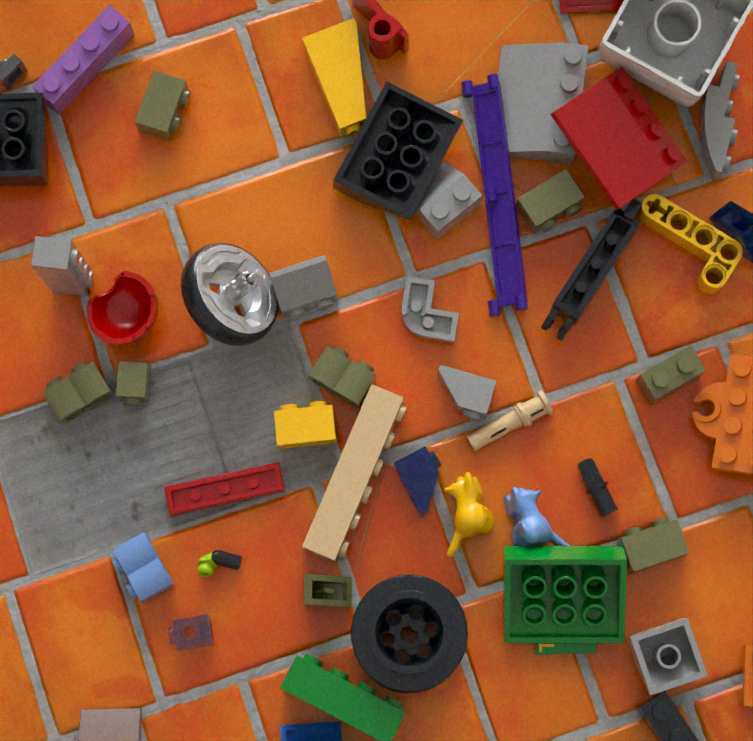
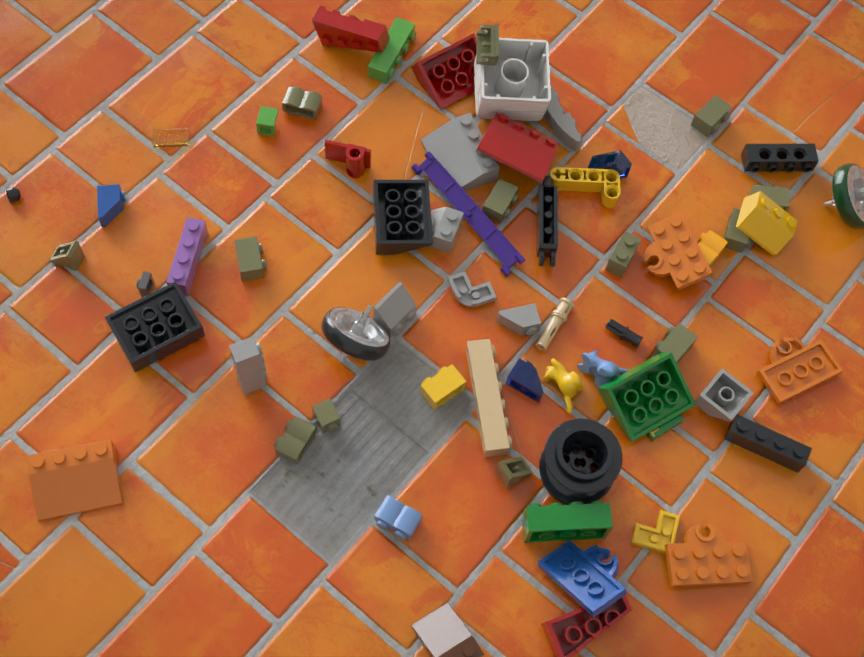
camera: 40 degrees left, 15 degrees down
red cylinder [86,271,158,345] -> none
red tile [164,462,285,516] -> none
brick [168,614,215,651] -> none
arm [197,550,242,577] -> none
yellow slope [302,18,366,137] -> none
olive brick [308,346,376,408] -> none

